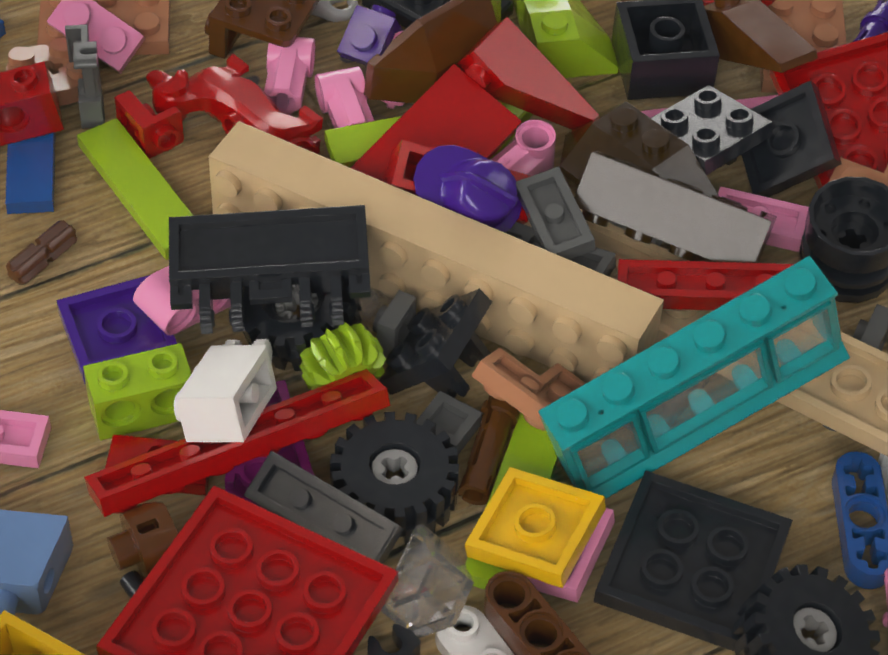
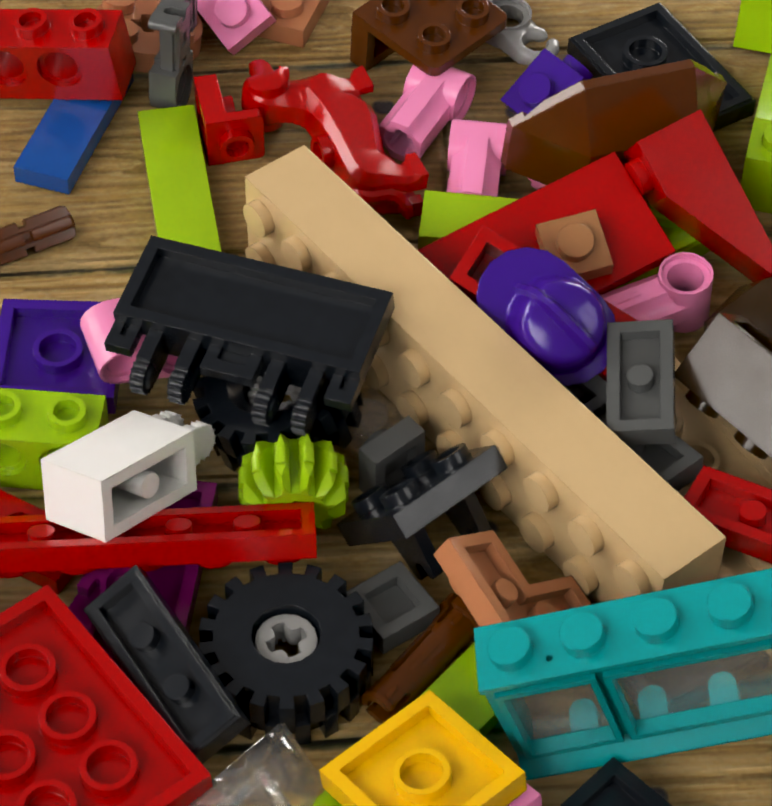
camera: 25 degrees right, 0 degrees up
none -> medium nougat plate [535,209,614,280]

